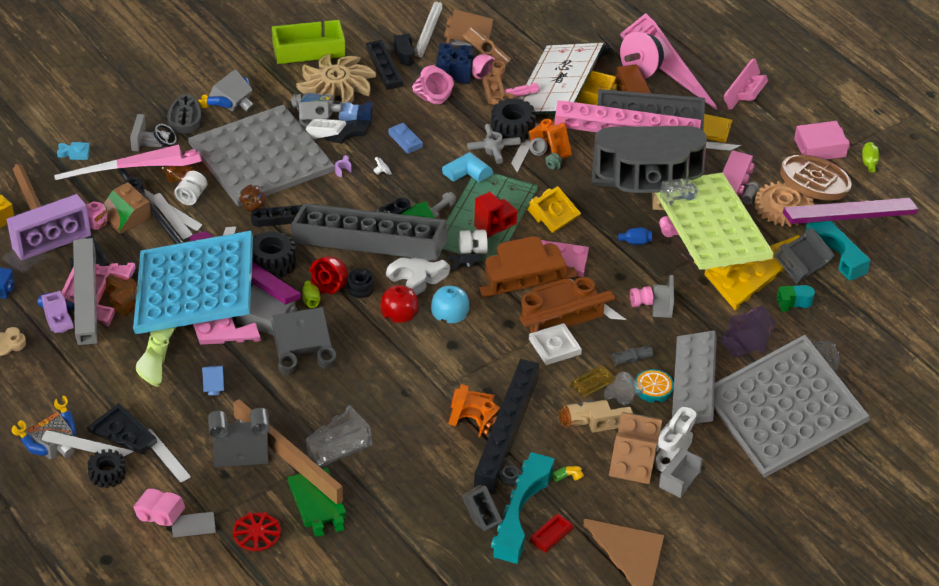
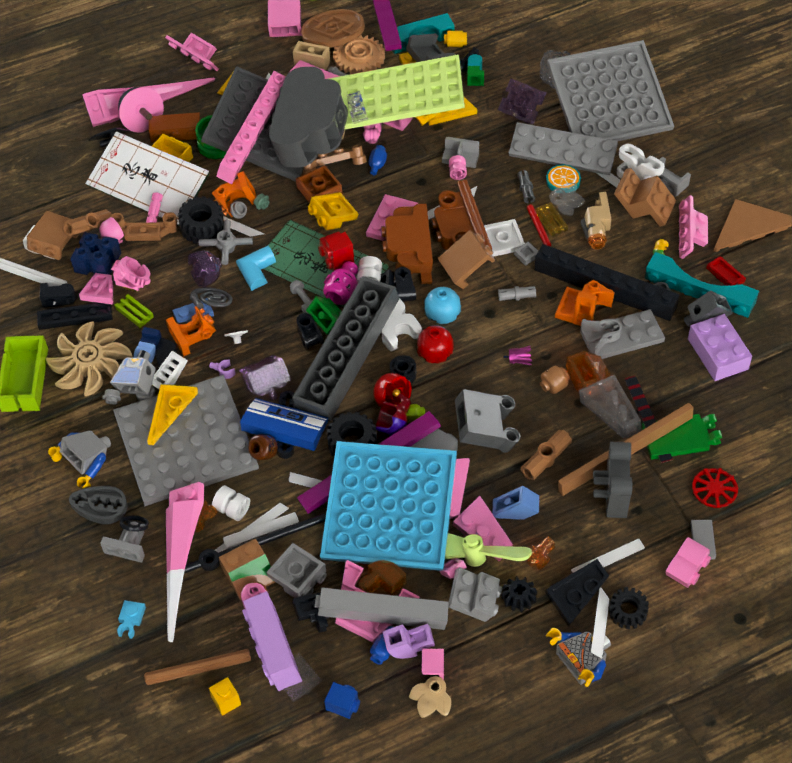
camera: 75 degrees left, 10 degrees up
none -> bright pink wing [79,273,113,305]
none -> lime tile [115,294,154,328]
none -> yellow wing [147,384,198,445]
none -> orange tile [166,306,216,357]
none -> clear purple cylinder [188,250,222,288]
none -> dark grey piece [190,287,233,309]
none -> clear purple brick [239,355,291,400]
none -> blue slope [240,398,328,451]
none -> light grey plate [266,543,327,598]
none -> tan brick [293,41,330,70]
none -> dark orange brick [296,165,343,203]
none -> medium nougat plate [302,145,367,175]
none -> dark pink piece [323,261,358,305]
none -> dark red piece [376,389,411,444]
none -> black piece [394,267,416,302]
none -> bright pink panel [422,649,444,680]
none -> medium nougat panel [438,230,495,289]
none -> bright pink plate [440,558,467,579]
none -> yellow brick [444,31,467,47]
none -> light grey plate [448,567,502,622]
none -> bright pink wing [453,496,513,561]
none -> black axle [460,47,479,72]
none -> light grey pin [498,286,536,301]
none -> black gear [501,576,537,613]
none -> flat silver piece [503,345,532,365]
none -> light grey plate [514,242,538,266]
none -> medium nougat piece [521,430,572,480]
none -> red bar [526,205,552,247]
none -> clear orange plate [526,536,555,570]
none -> medium nougat head [540,366,570,394]
none -> clear orange slope [566,351,617,399]
none -> light grey plate [580,309,665,361]
none -> black sticker [625,376,673,463]
none -> bright pink bracket [679,195,708,259]
none -> lavender brick [688,314,752,381]

